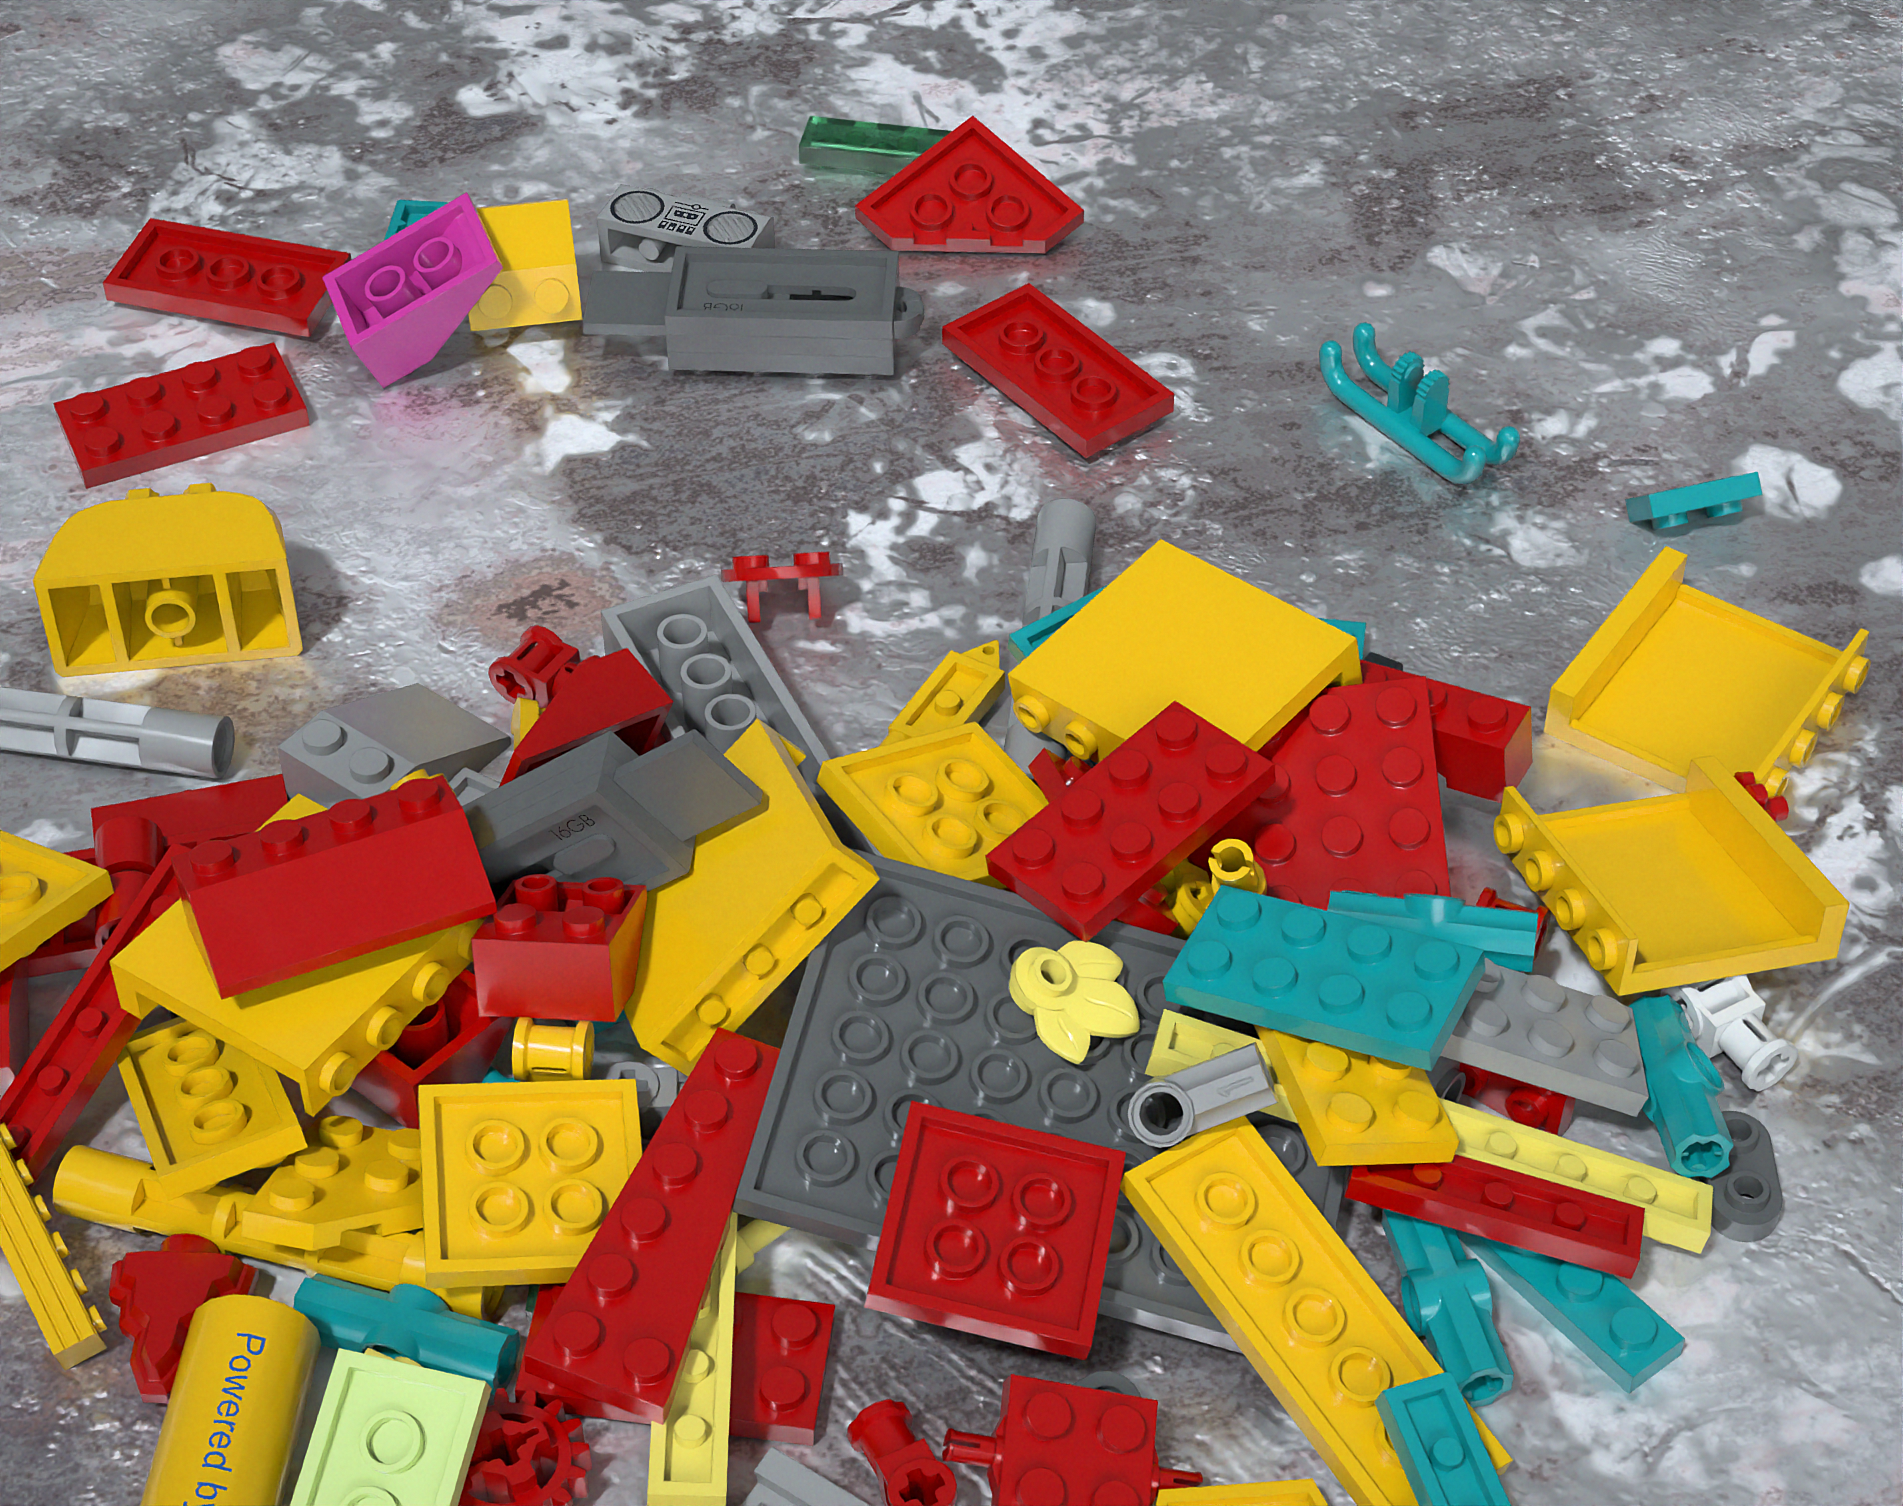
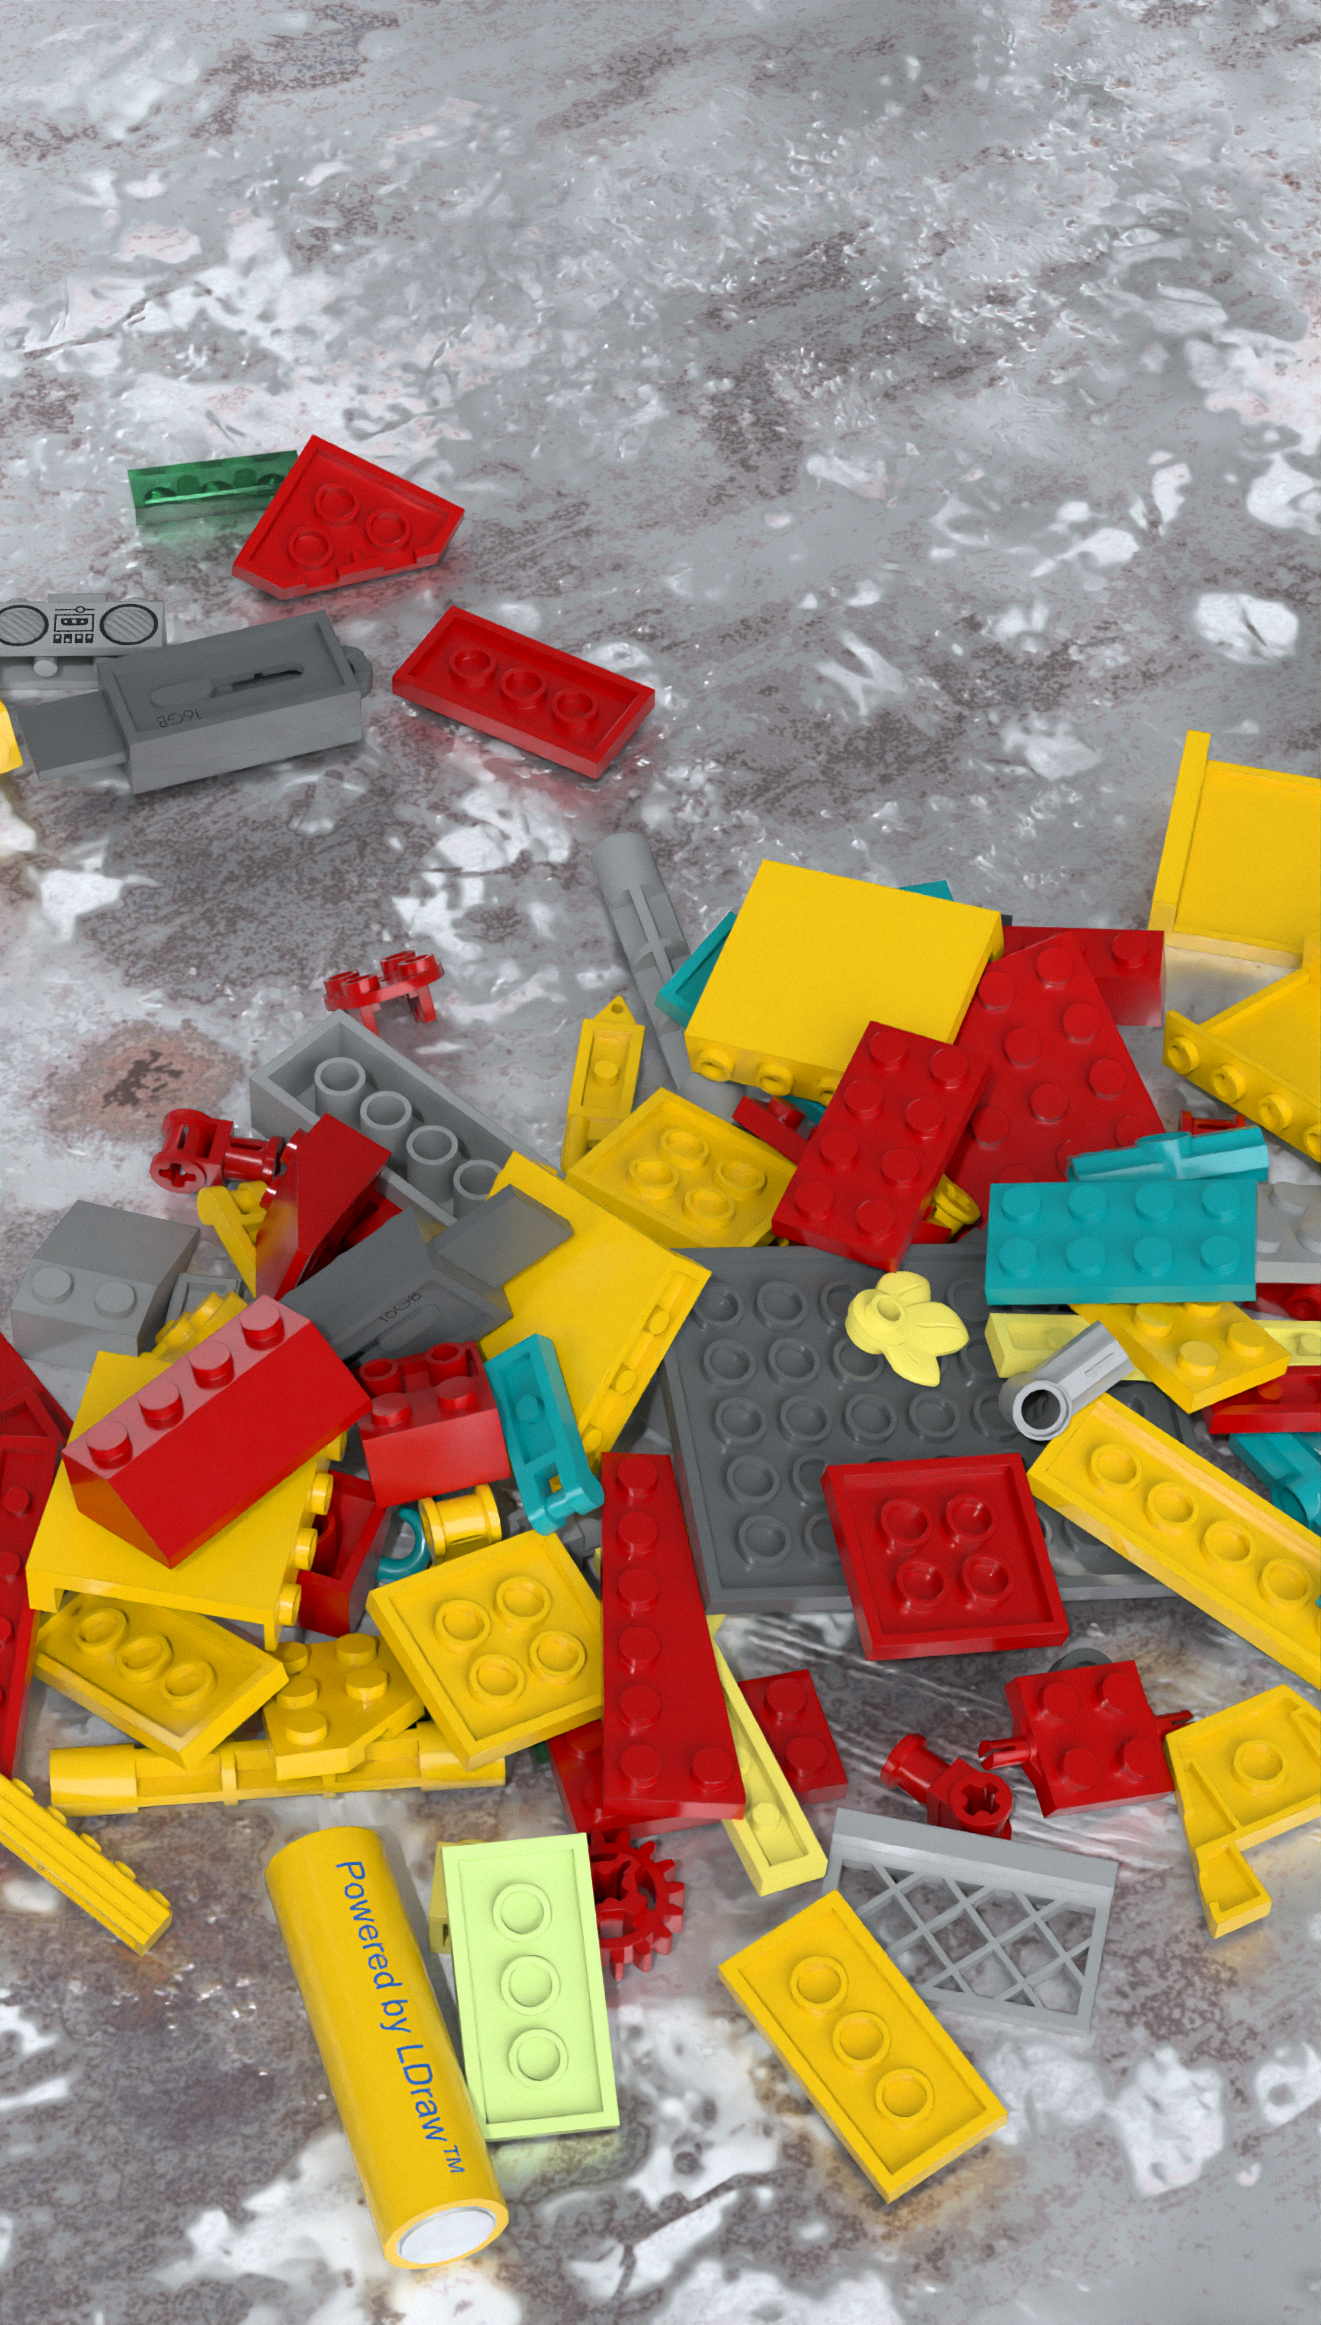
camera: 25 degrees left, 5 degrees up
red rock [109,1233,259,1403] -> none
teal piece [293,1274,521,1395] -> none
yellow pin [1208,839,1267,896] -> none
teal piece [1319,322,1520,484] -> none
teal plate [1625,472,1763,530] -> none
none -> teal plate [483,1333,605,1536]

